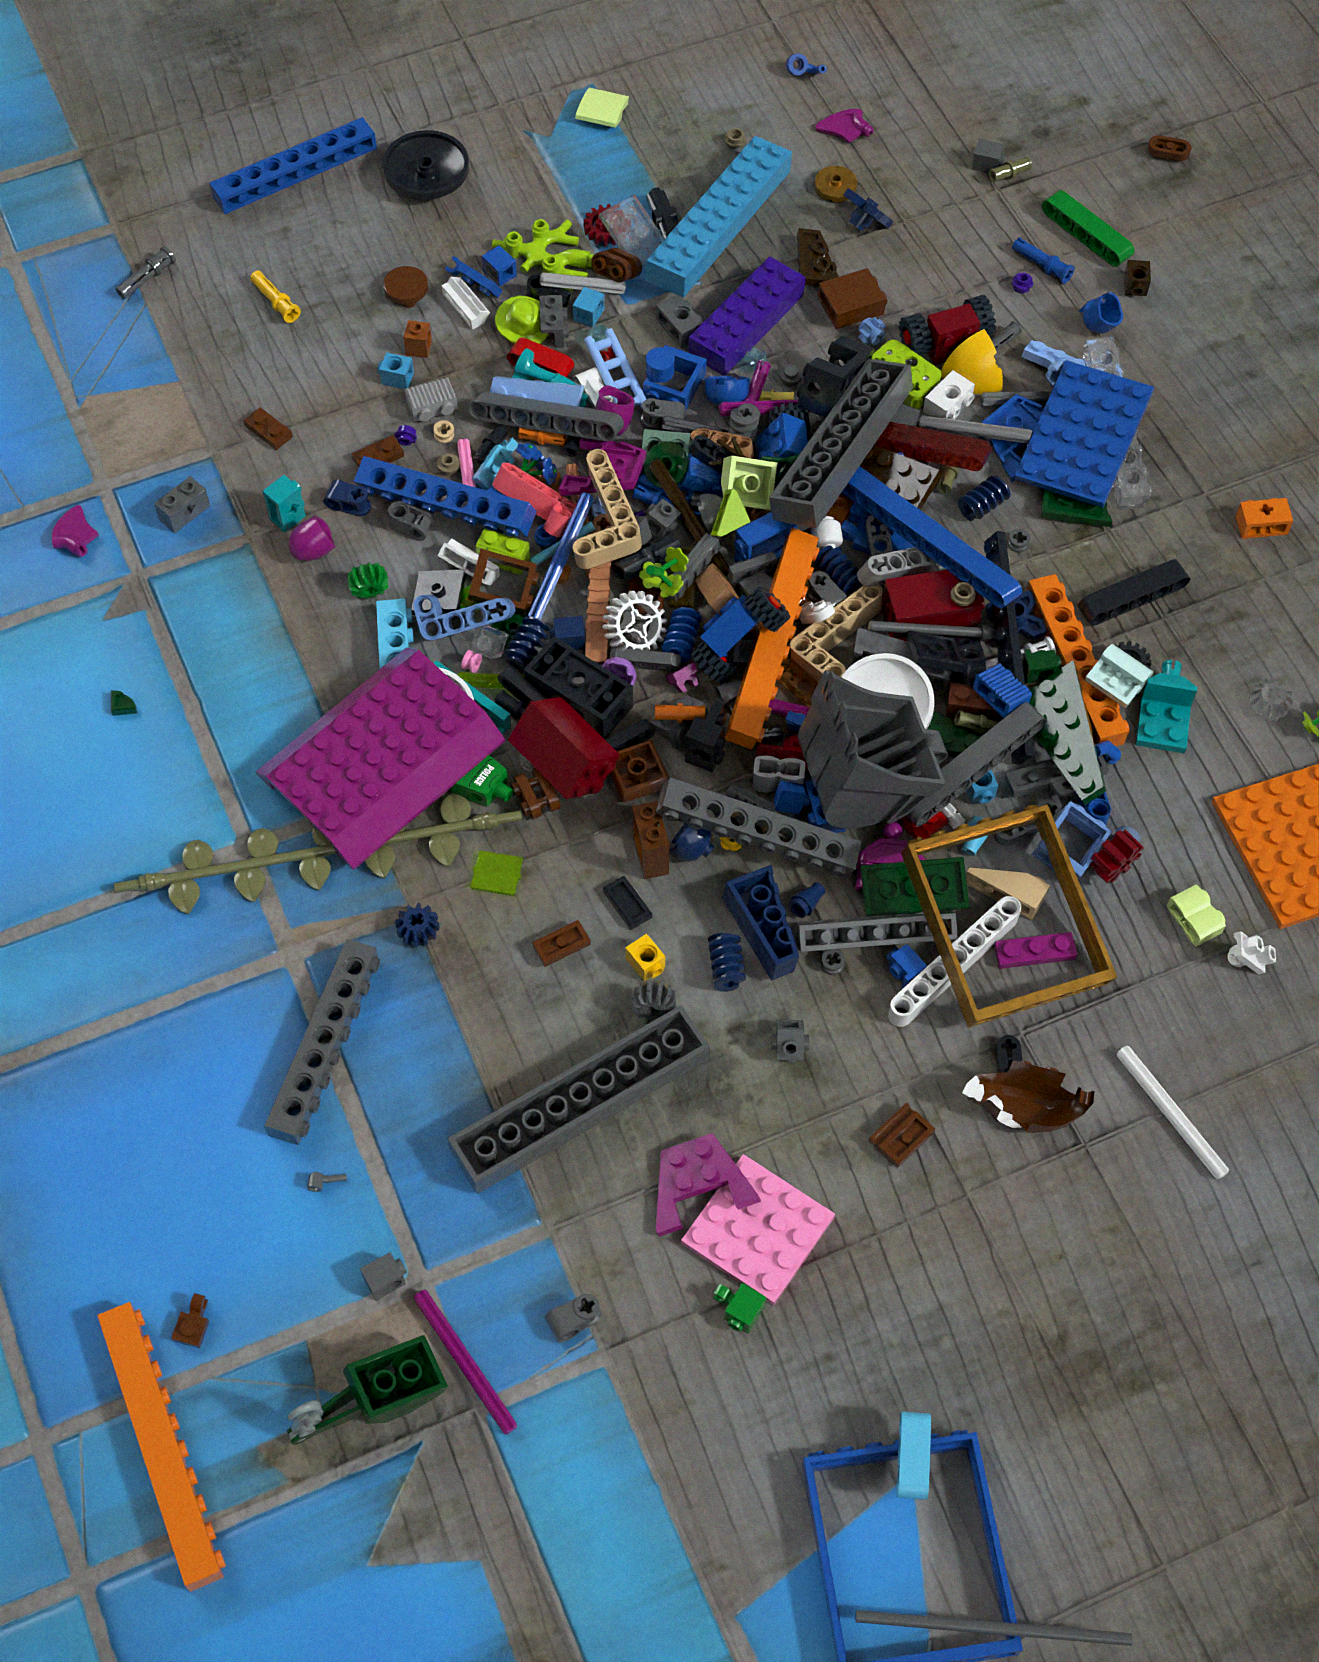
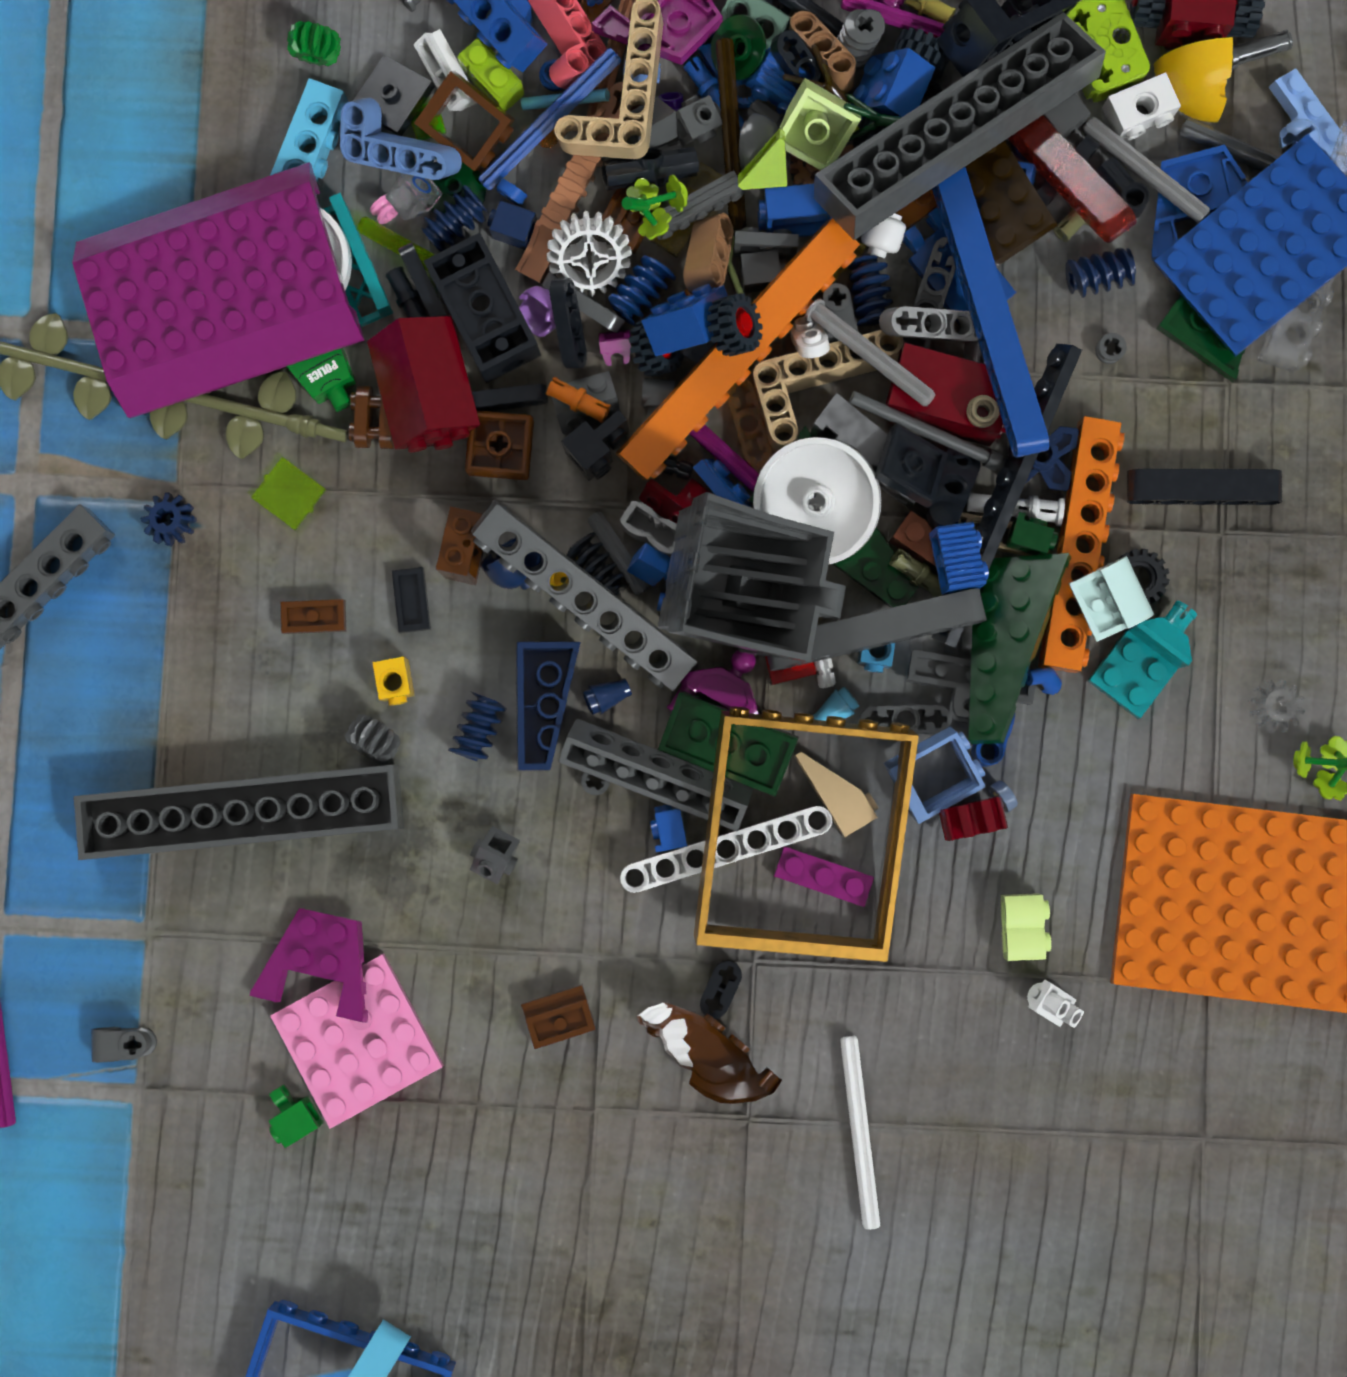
camera: 35 degrees right, 25 degrees up
none -> blue tile [496,178,528,206]
none -> black beam [549,278,587,369]
none -> light grey axle [805,299,935,406]

